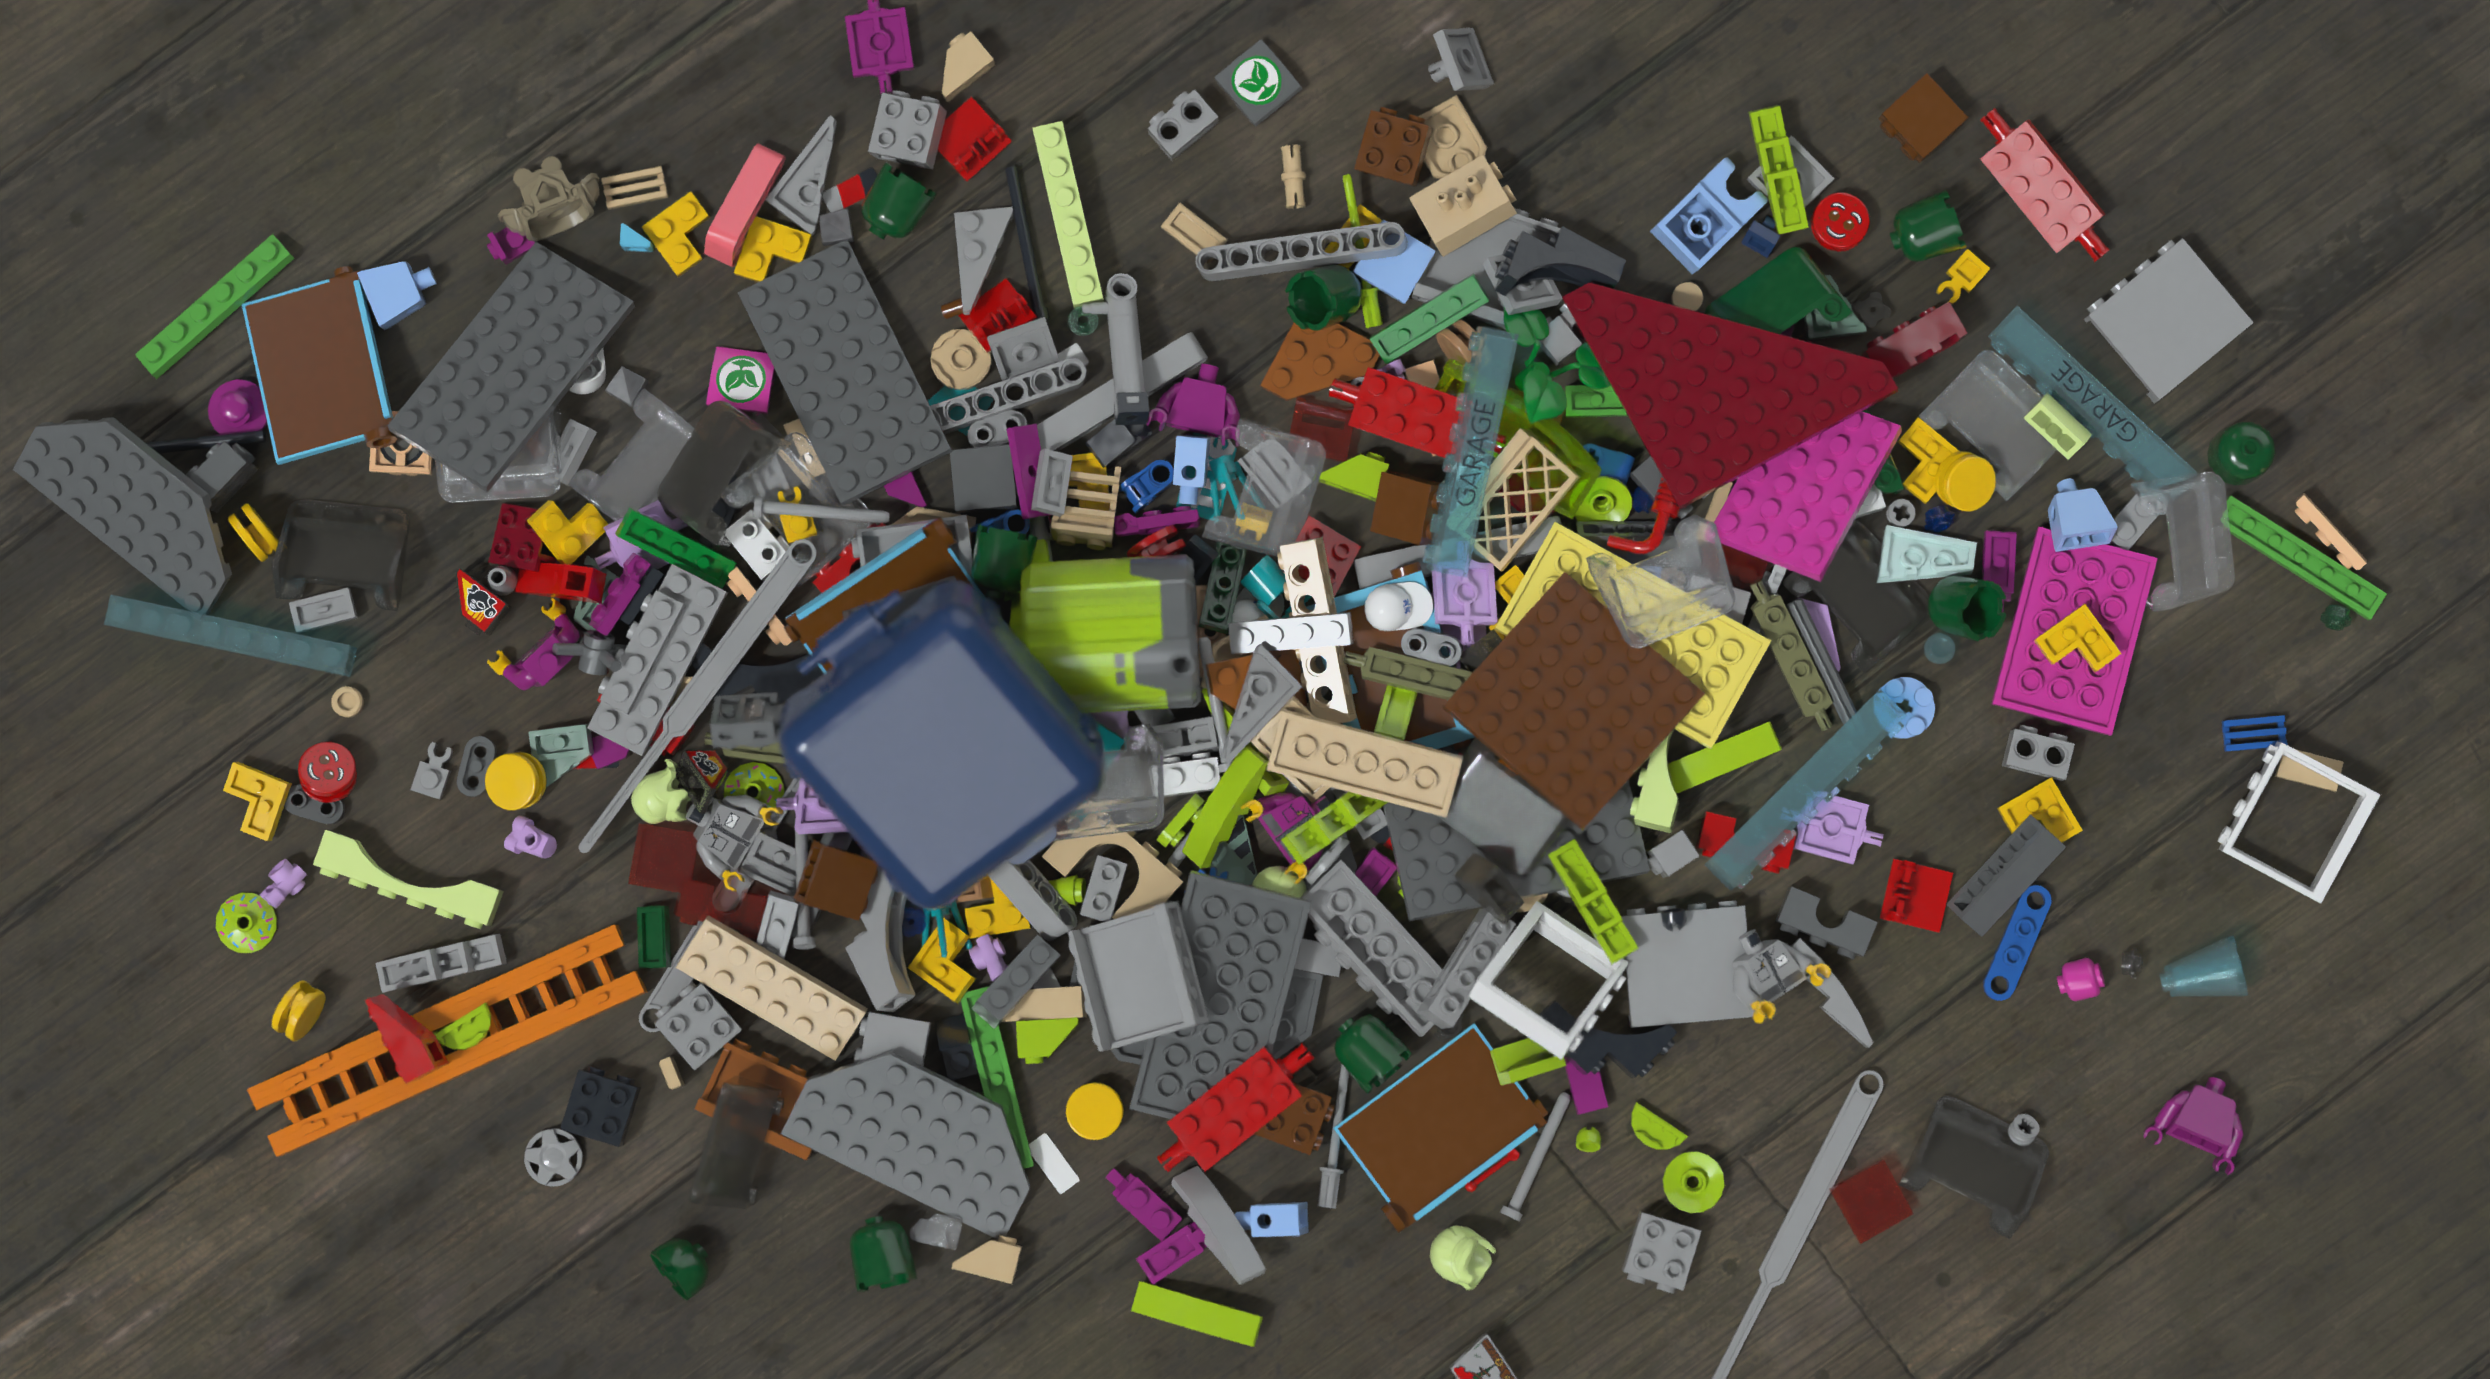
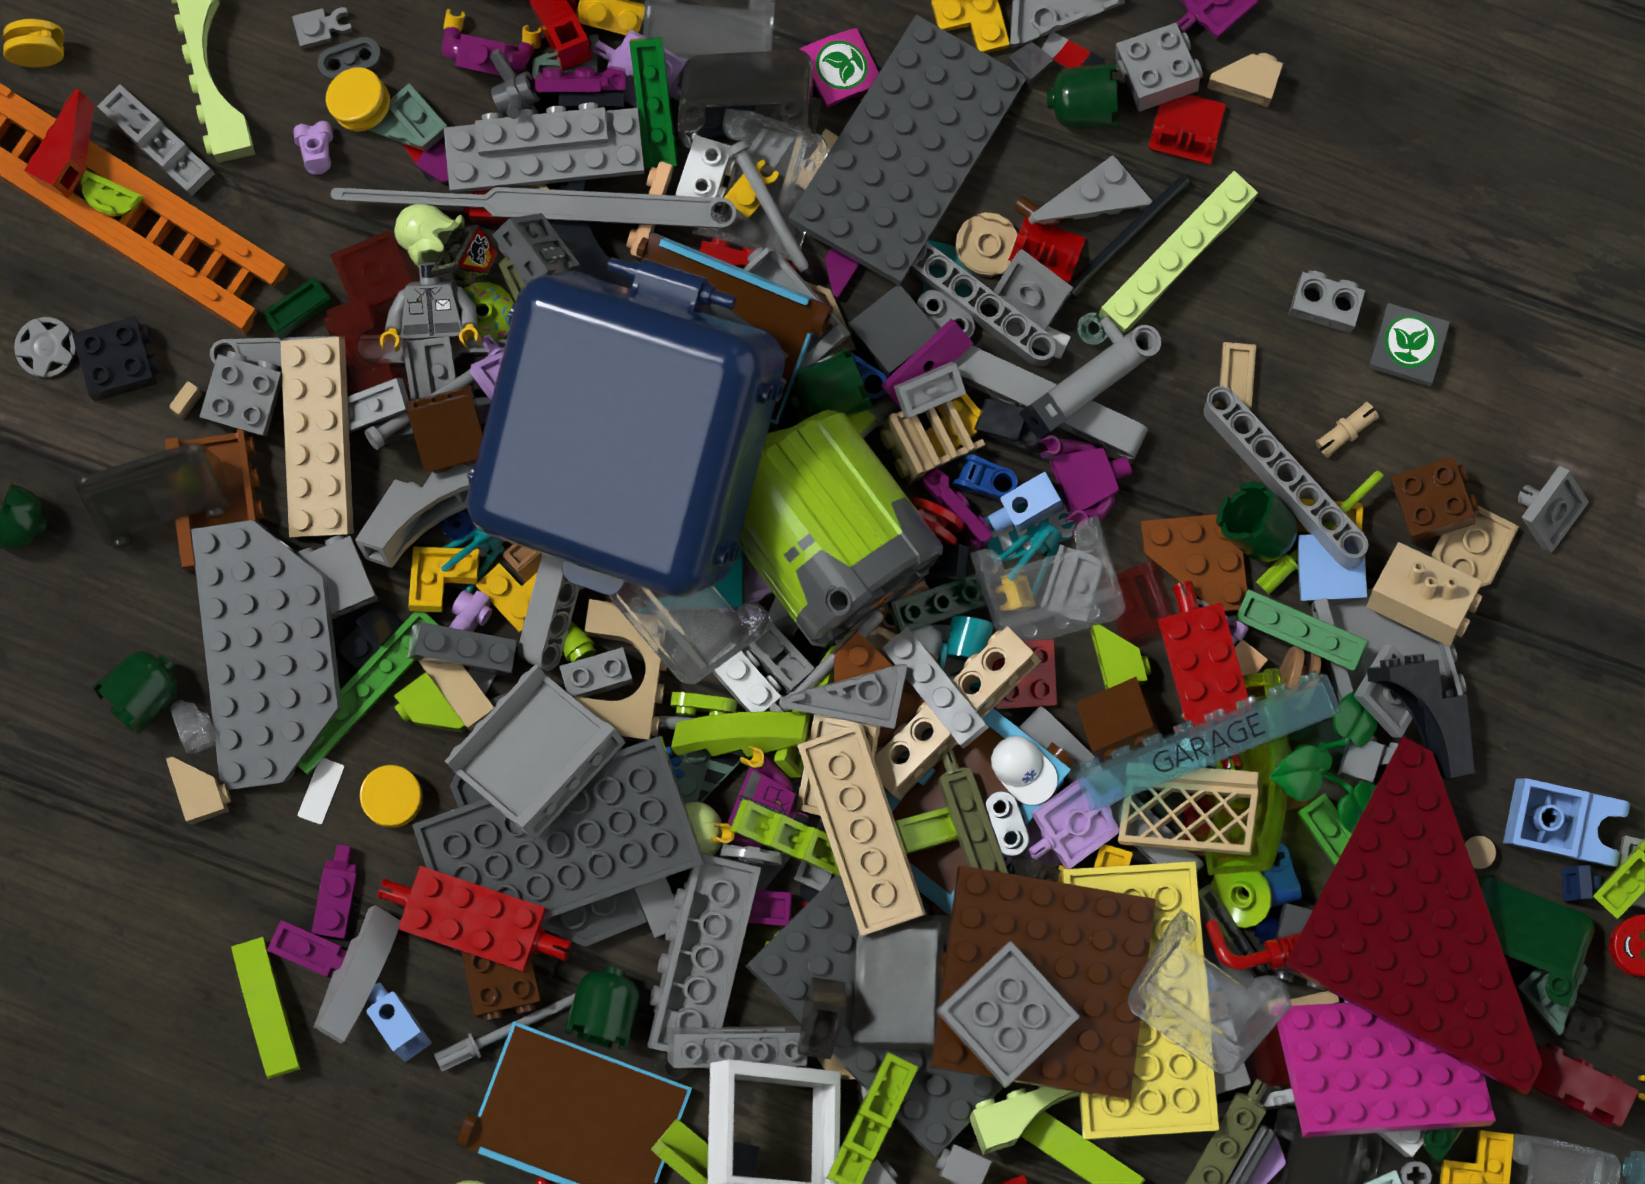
camera: 50 degrees right, 5 degrees down
none -> light grey plate [936,941,1080,1087]

